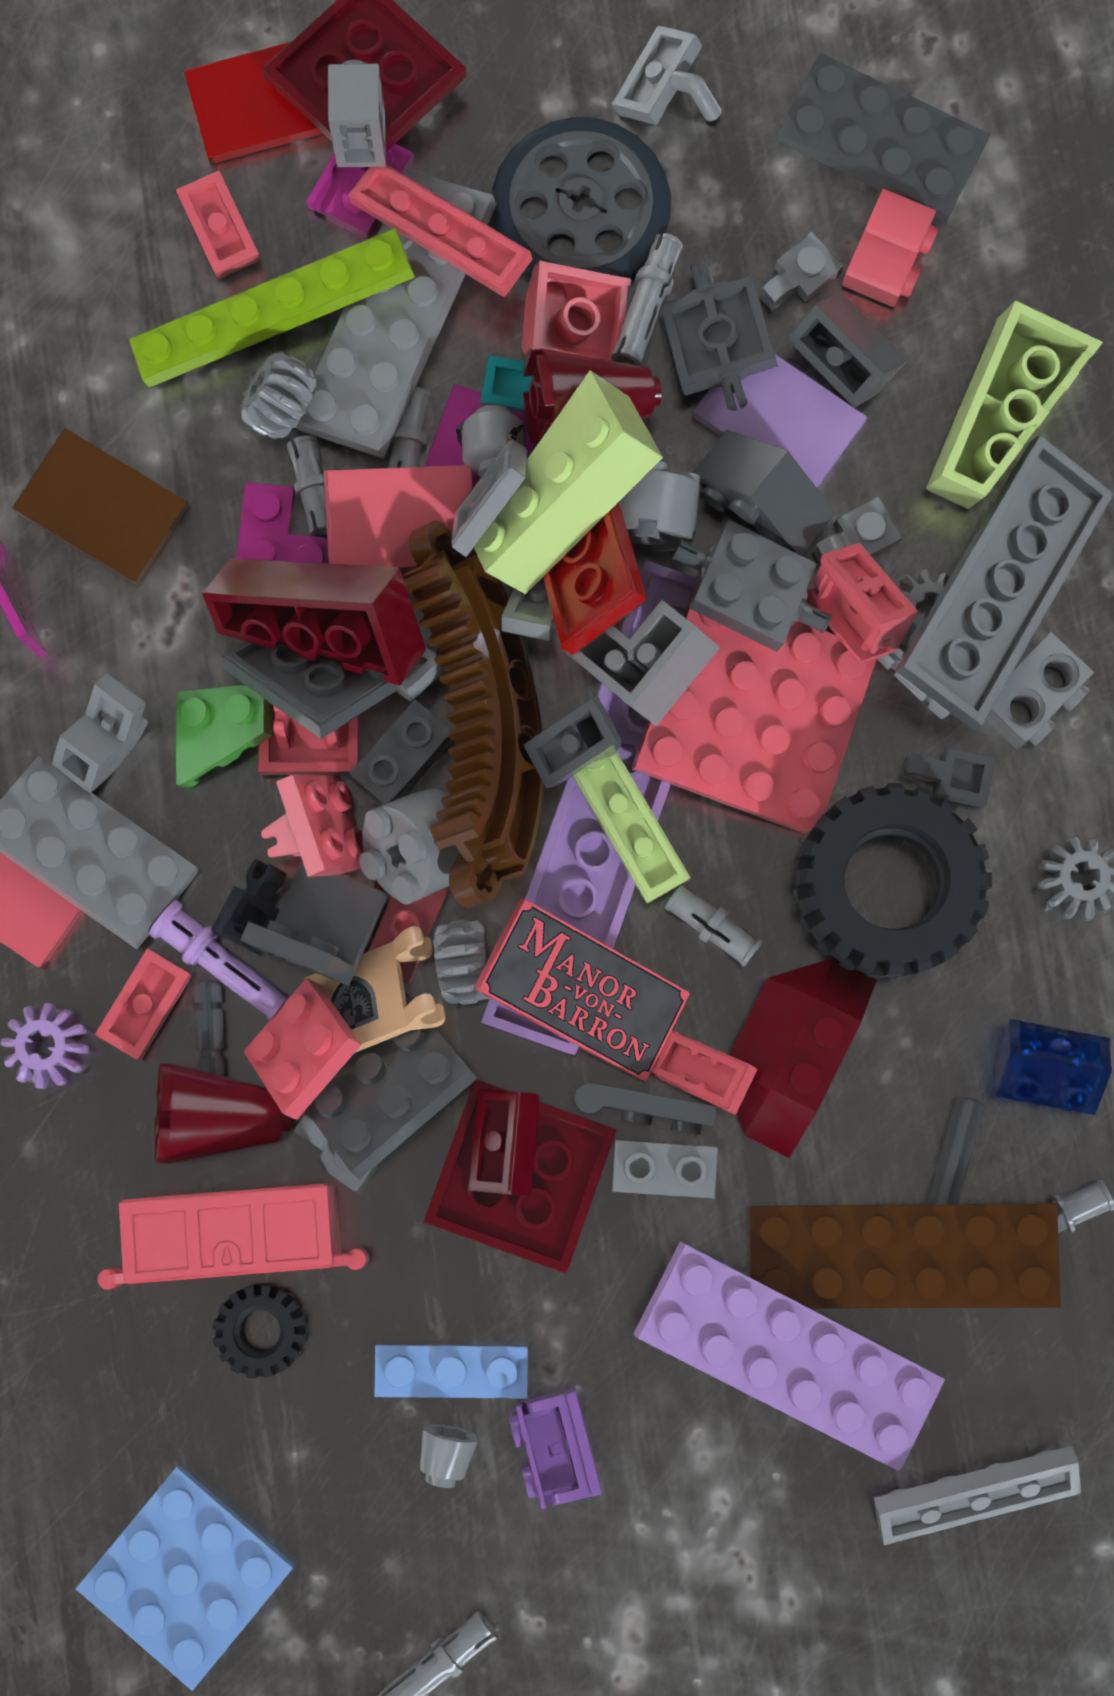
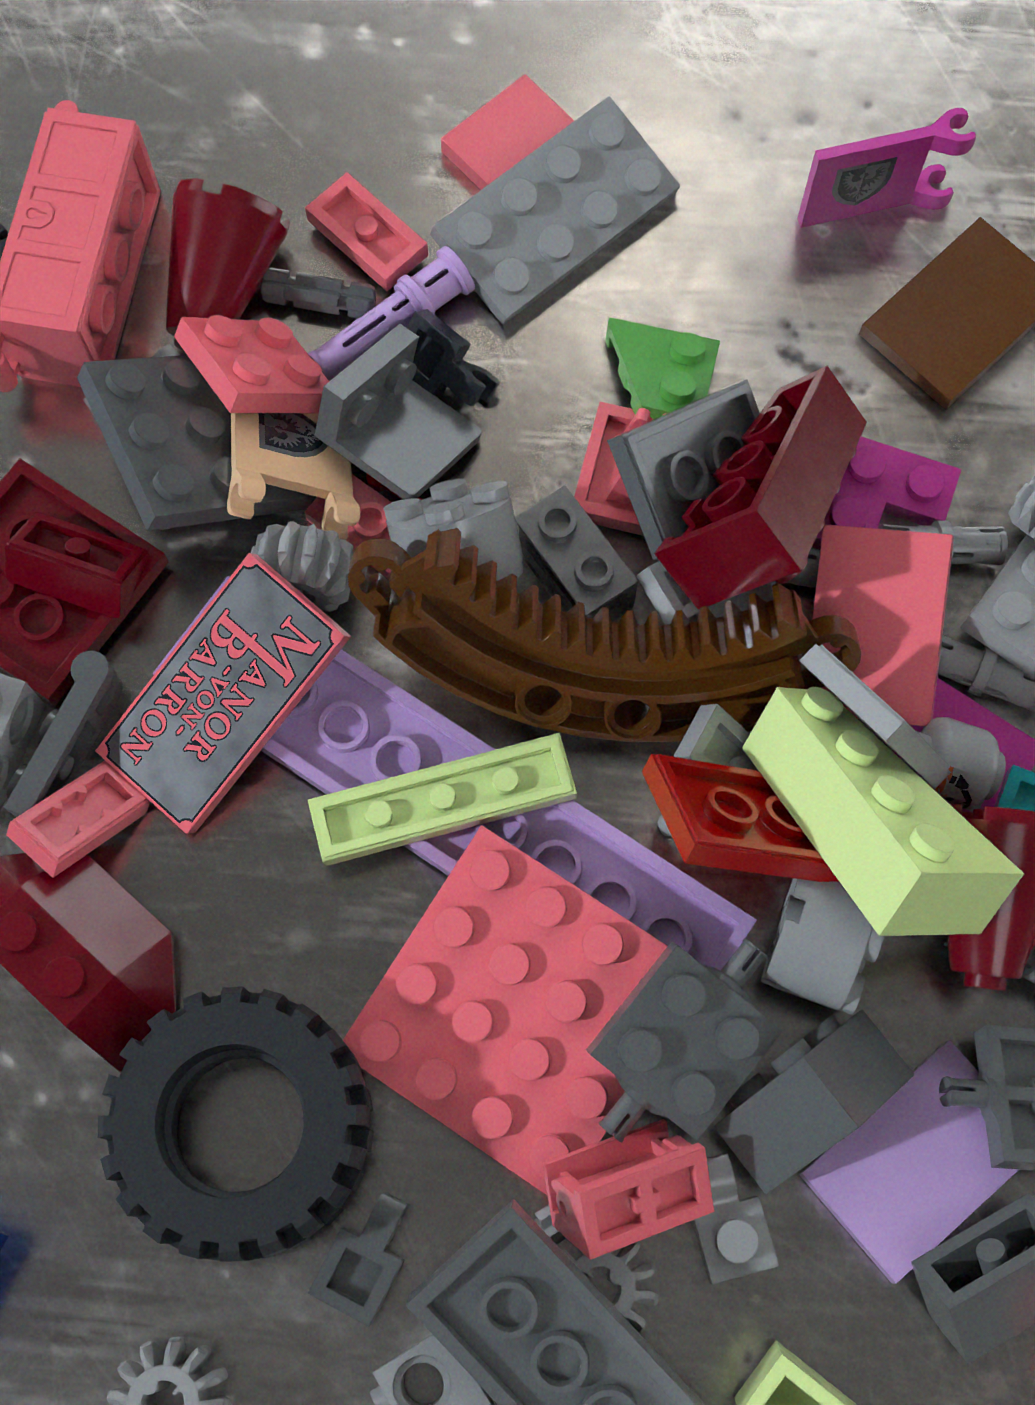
camera: 105 degrees right, 10 degrees down
lavender gear [1,1003,89,1089] -> none
light grey brick [52,673,148,794] -> none
coral plate [261,774,364,877] -> none
dark grey slope [524,696,622,789] -> none
light grey brick [566,600,720,726] -> none
light grey pin [665,883,764,967] -> none

